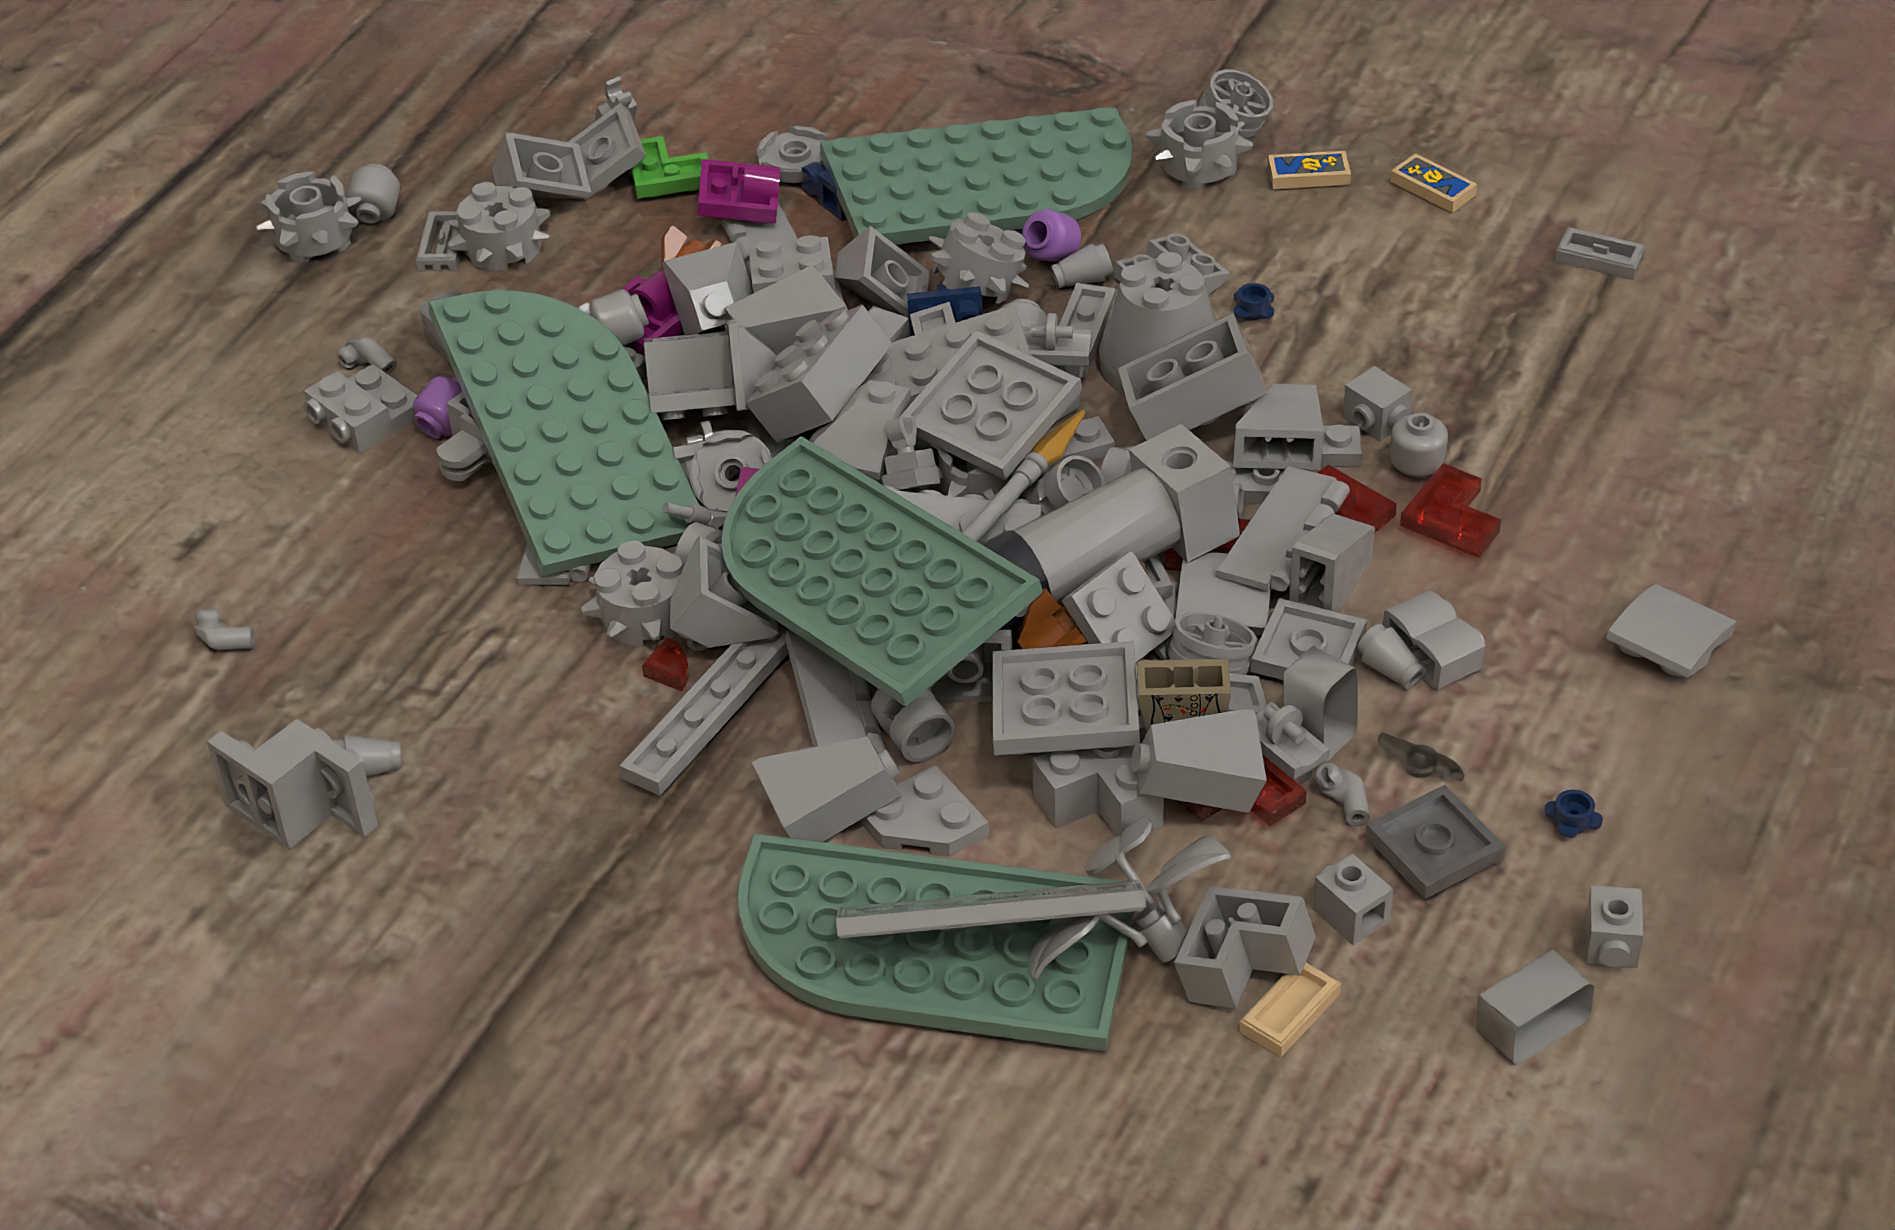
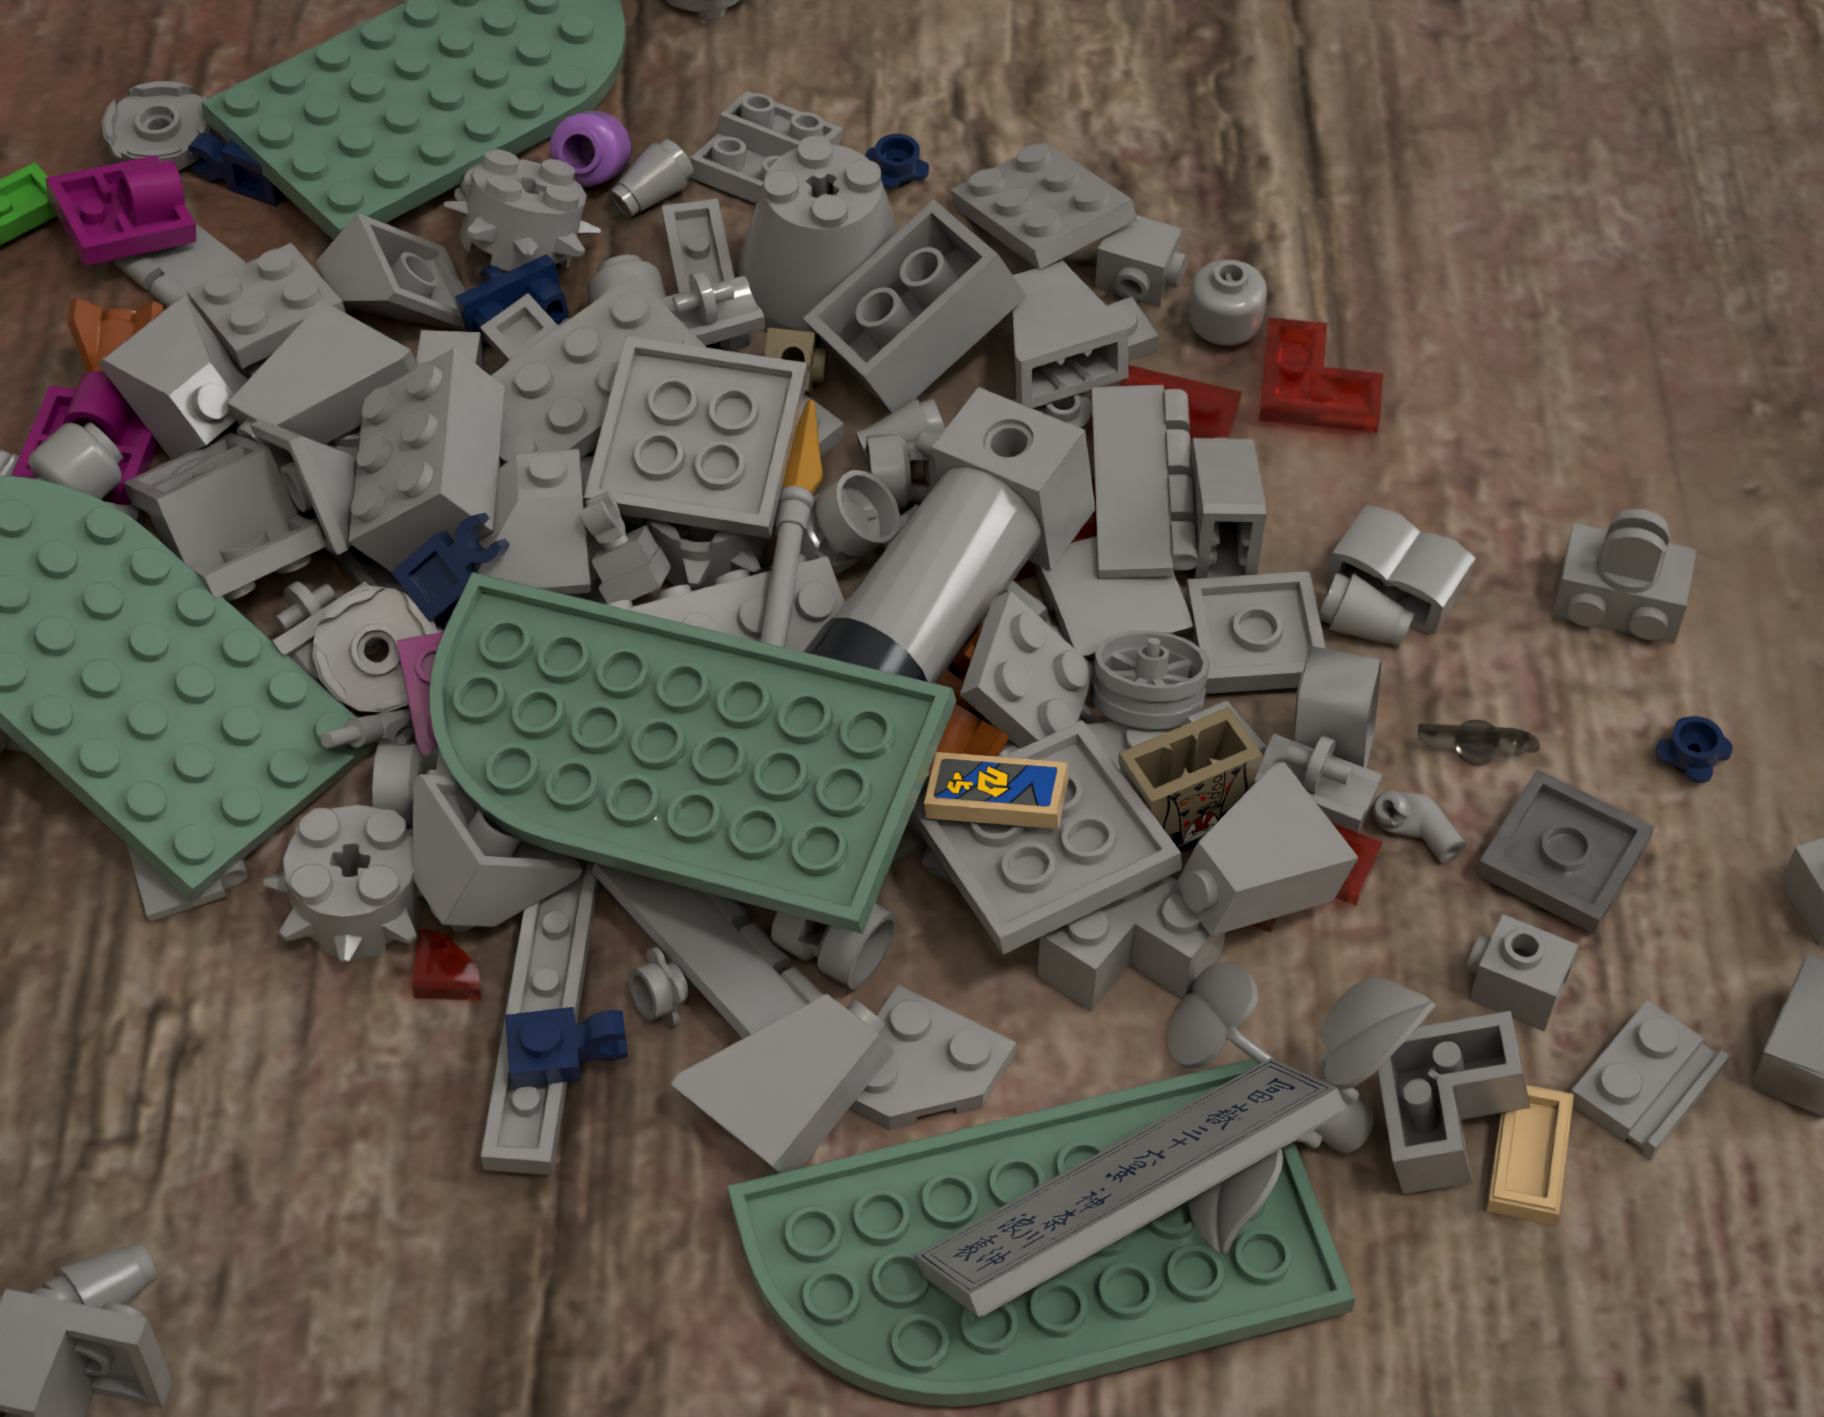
camera: 30 degrees left, 10 degrees up
light grey slope [1605,583,1737,678] -> none
none -> dark blue plate [391,512,510,622]
none -> dark blue plate [505,1007,628,1088]
none -> light grey plate [629,947,688,1027]
none -> dark tan plate [765,328,828,394]
none -> tile [924,752,1069,829]
none -> light grey plate [951,142,1137,270]
none -> light grey brick [1552,508,1697,644]
none -> light grey plate [1571,1000,1730,1161]

